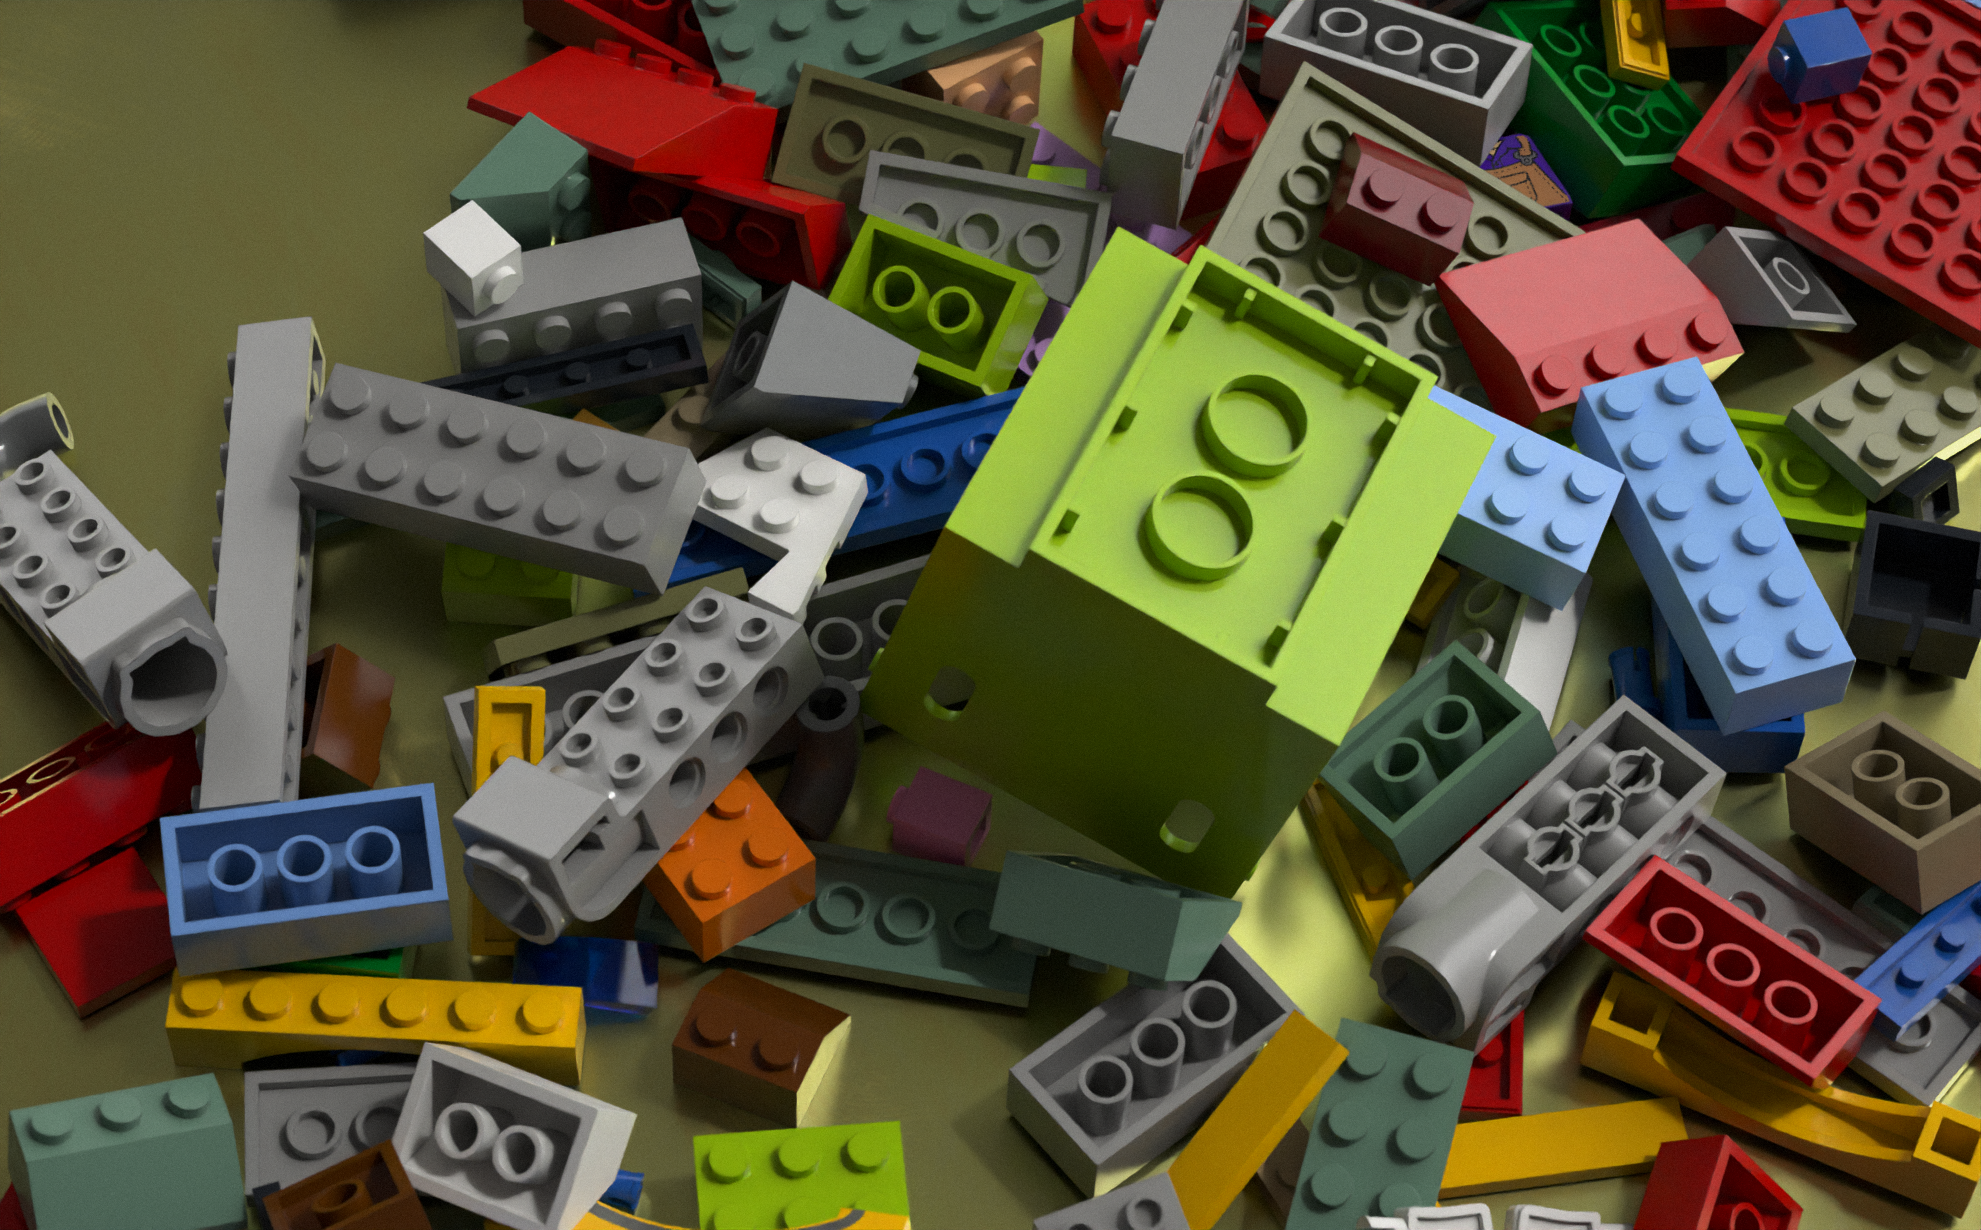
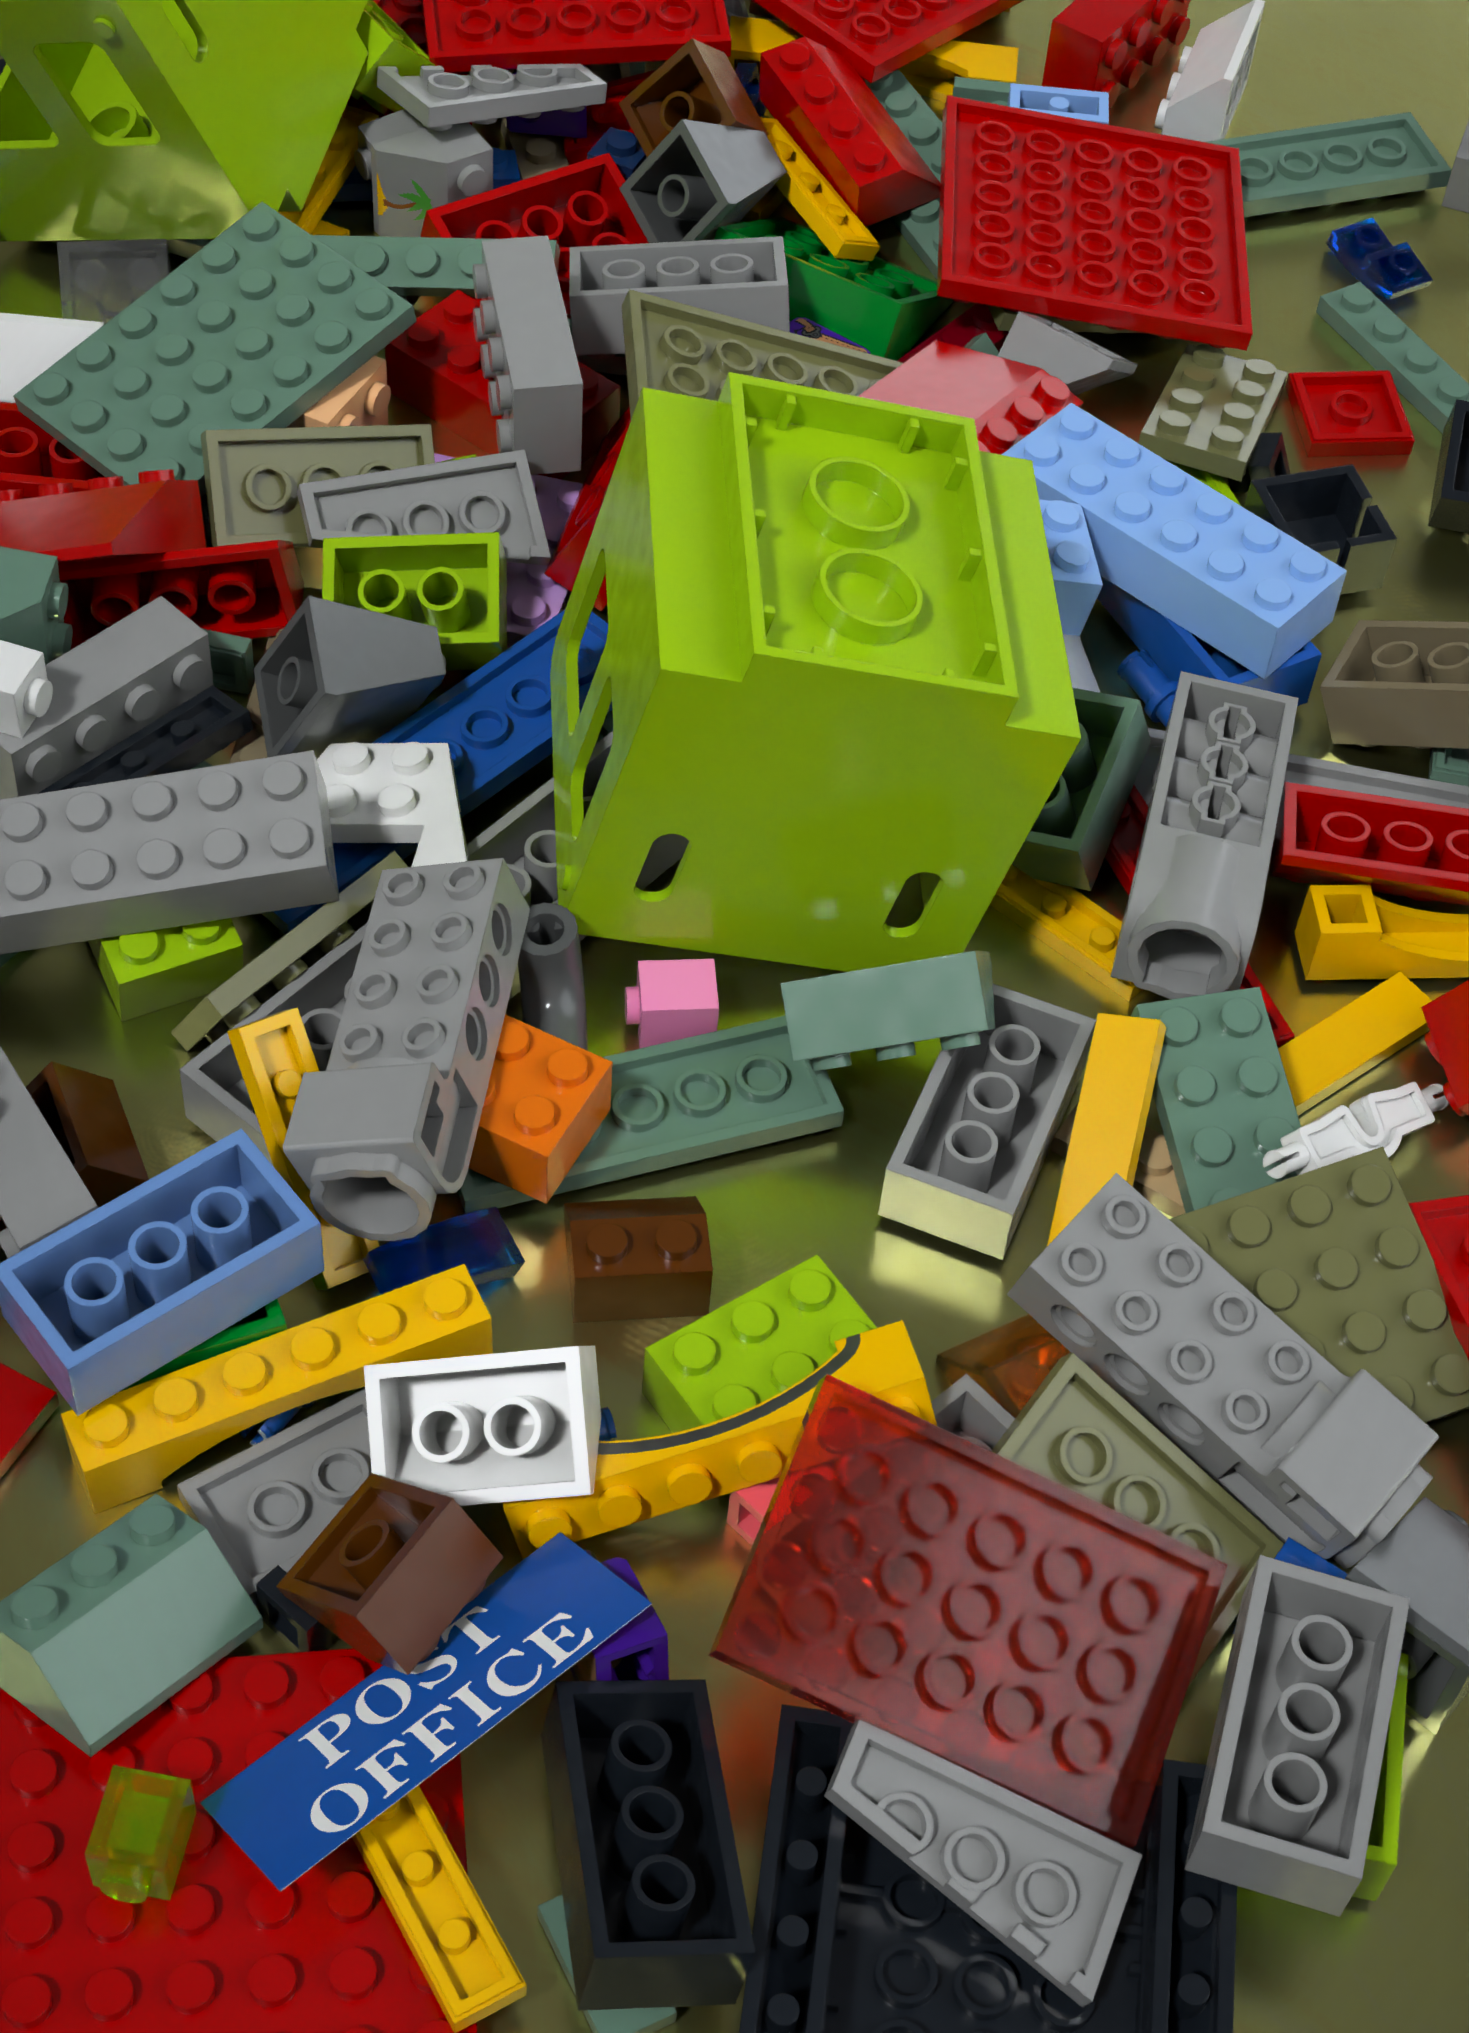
camera: 30 degrees left, 5 degrees down
dark red slope [1318,132,1474,287] -> none
blue brick [1767,7,1872,105] -> none

